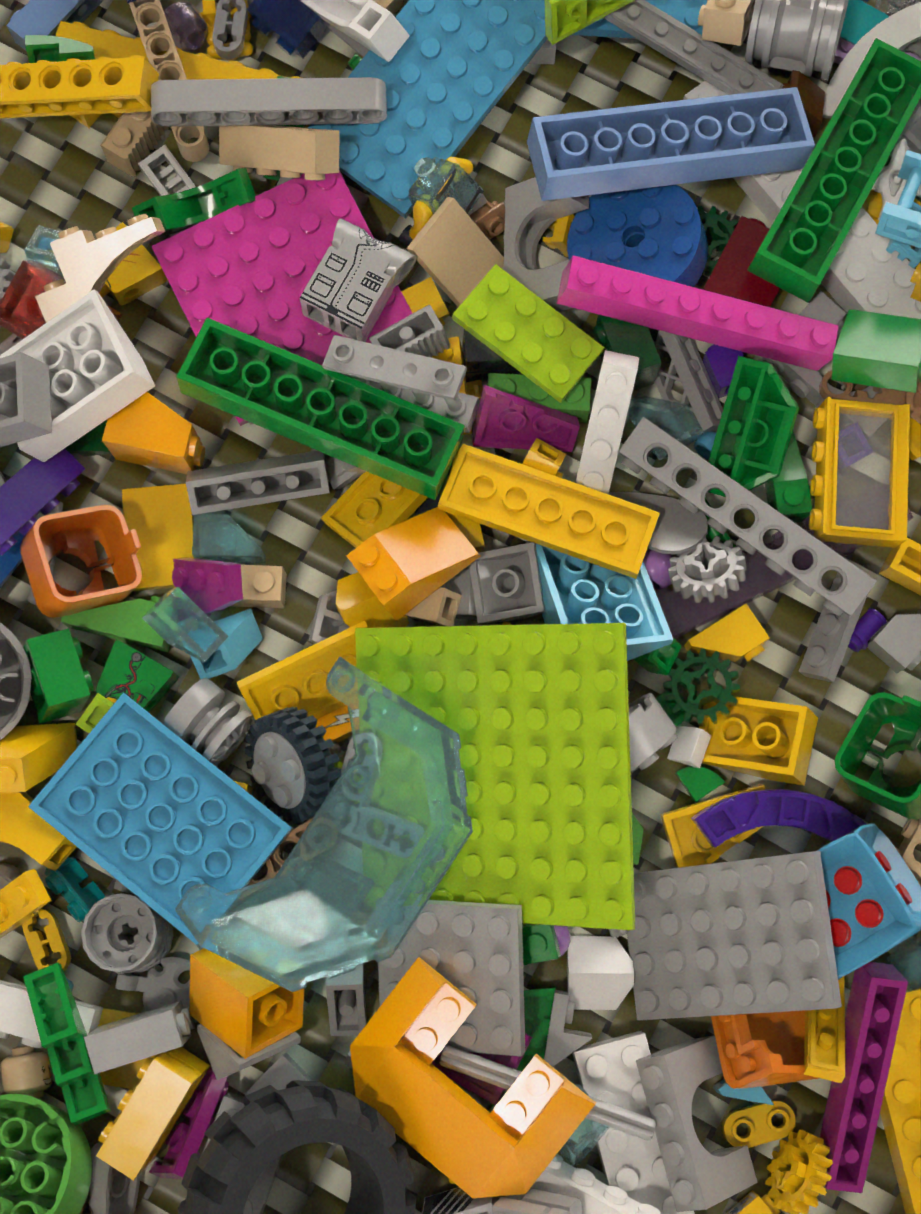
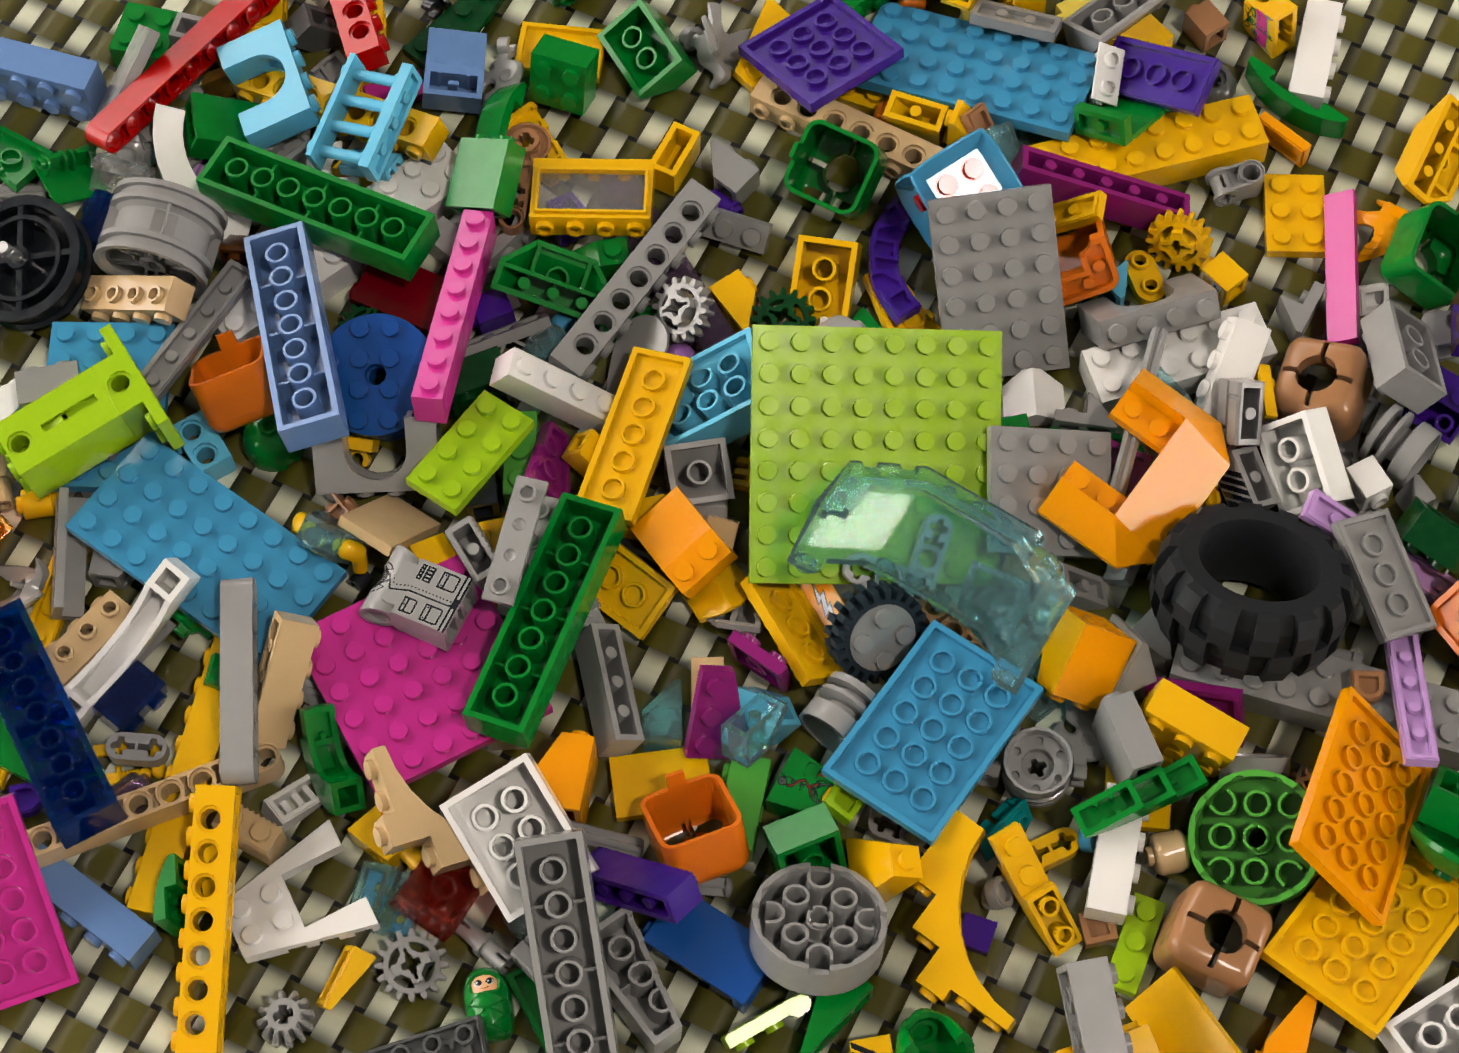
camera: 90 degrees left, 15 degrees down
none -> medium azure brick [173,410,237,480]
none -> orange piece [189,329,274,433]
none -> white wing [232,819,381,964]
none -> light grey axle [571,820,644,857]
none -> magenta plate [727,630,792,694]

